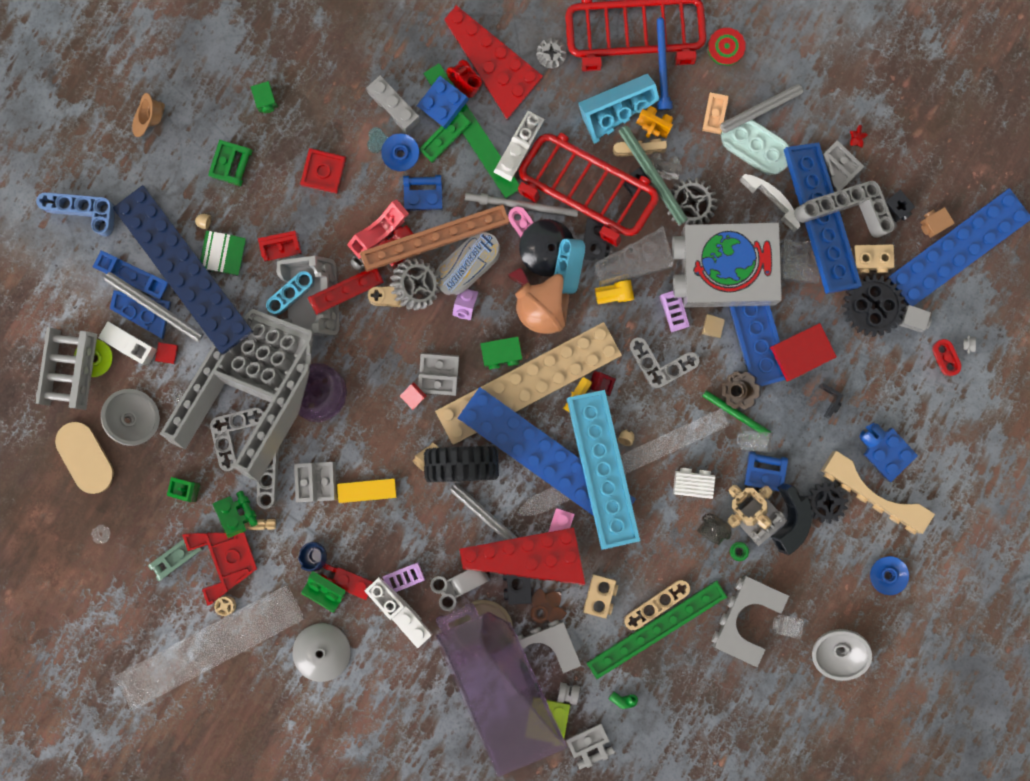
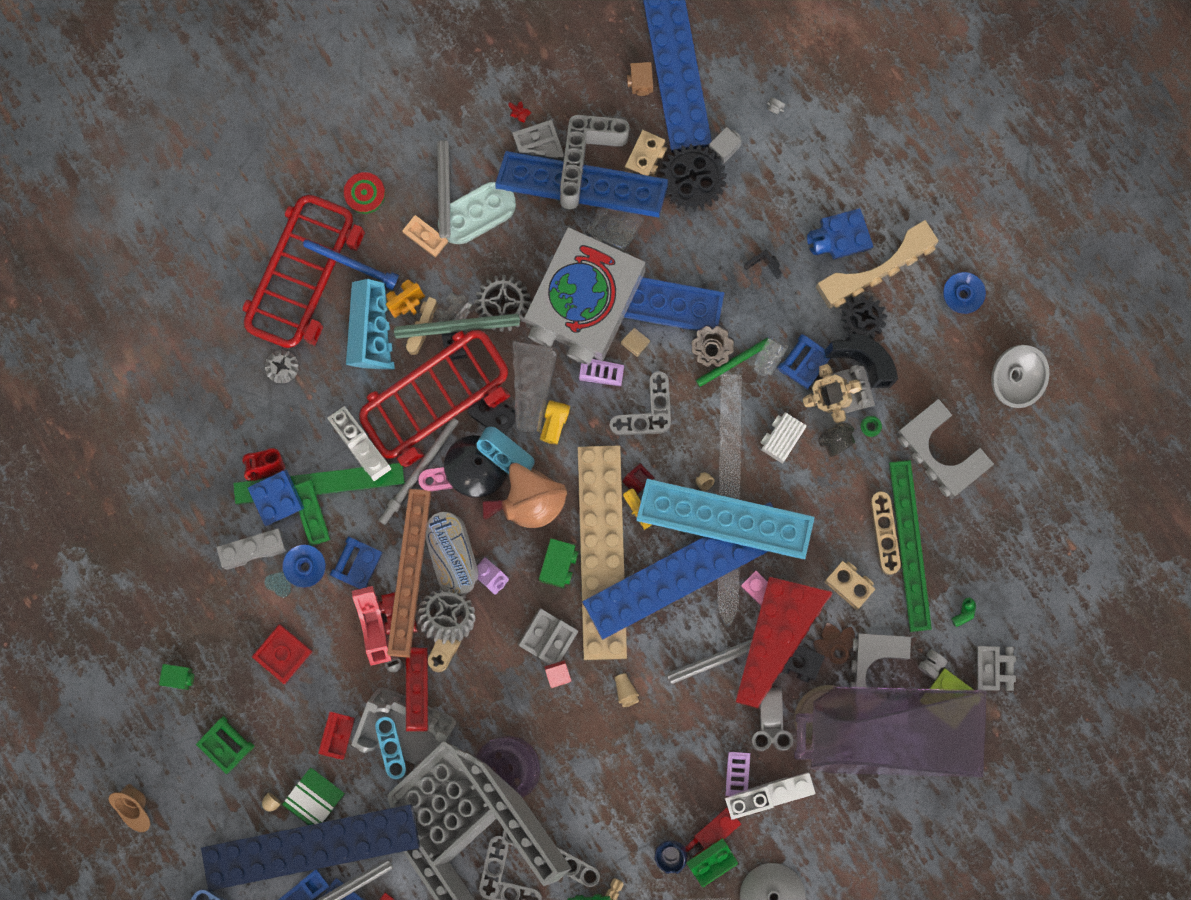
camera: 60 degrees left, 5 degrees down
light grey slope [294,462,337,502] -> none
yellow tile [337,479,397,503] -> none
black tyre [424,446,499,482] -> none
red wing [444,5,543,120] -> none
white slope [739,174,800,232] -> none
red tile [770,323,836,382] -> none
clear brick [773,614,804,639] -> none
black brick [886,189,915,222] -> none
red plate [932,339,961,376] -> none

